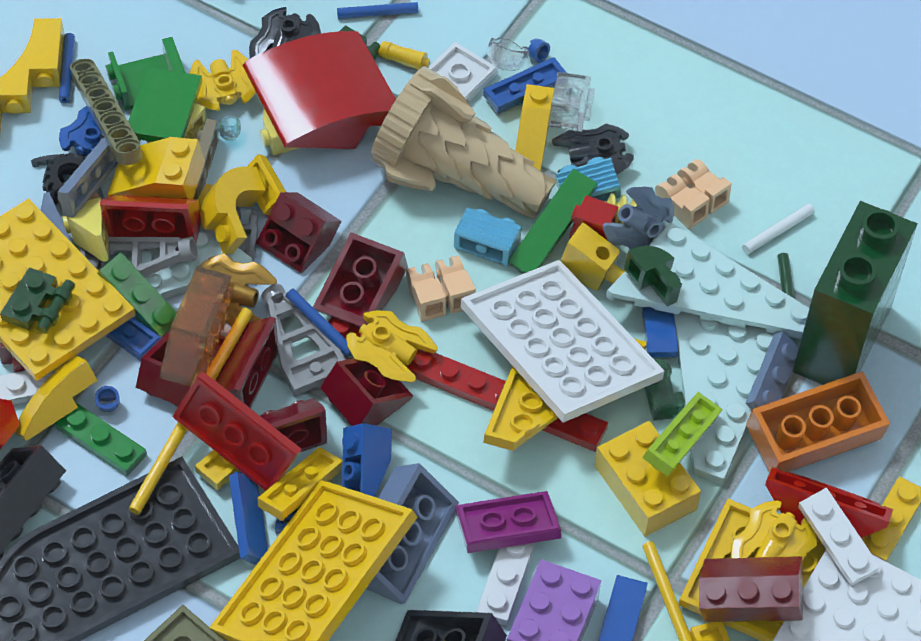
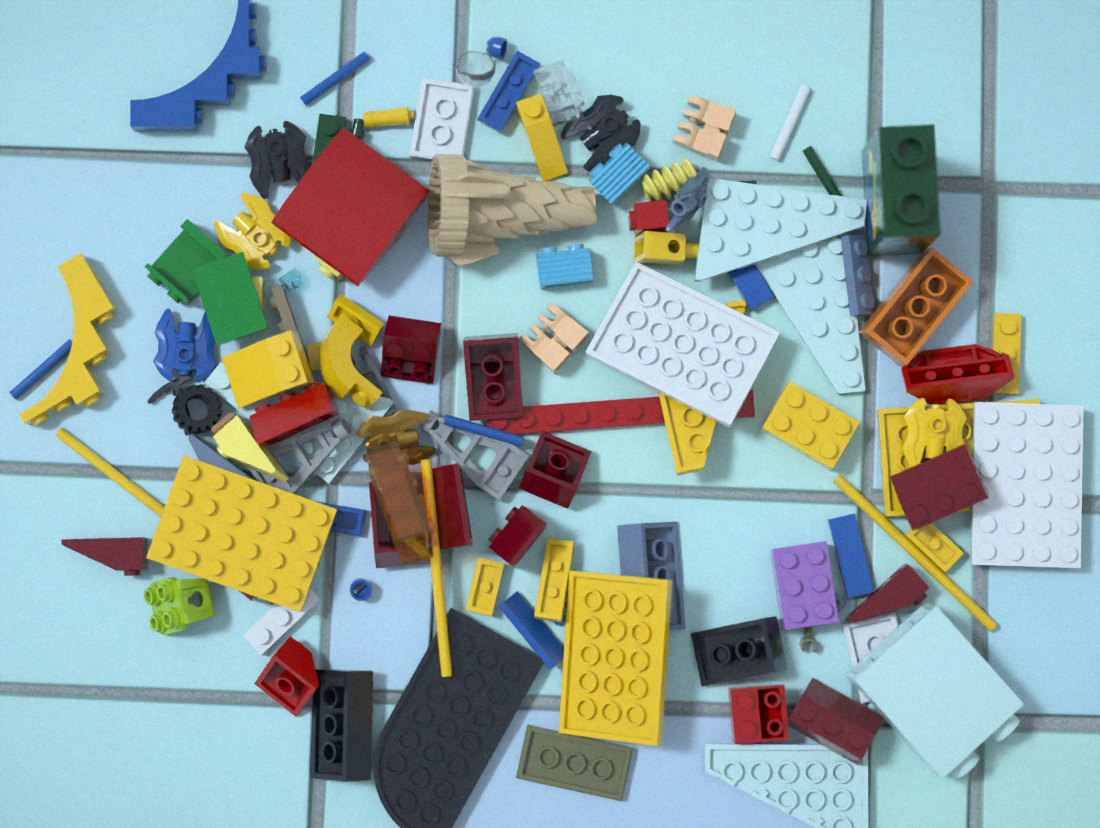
camera: 25 degrees left, 30 degrees up
dark green plate [0,267,75,334] -> none
yellow slope [15,355,98,441] -> none
green plate [55,402,147,477] -> none
sand blue plate [58,137,118,217] -> none
blue piece [59,33,75,103] -> none
olive beam [70,58,143,165] -> none
green plate [97,252,182,337] -> none
red tile [172,371,302,491] -> none
blue slope [342,423,392,497] -> none
yellow piece [346,310,438,382] -> none
magenta tile [455,491,561,553] -> none
white plate [476,543,535,627] -> none
green tile [508,168,598,274] -> none
dark green brick [624,246,682,307] -> none
lime plate [642,392,723,477] -> none
clear green leg [644,359,685,421] -> none
white plate [798,488,880,586] -> none

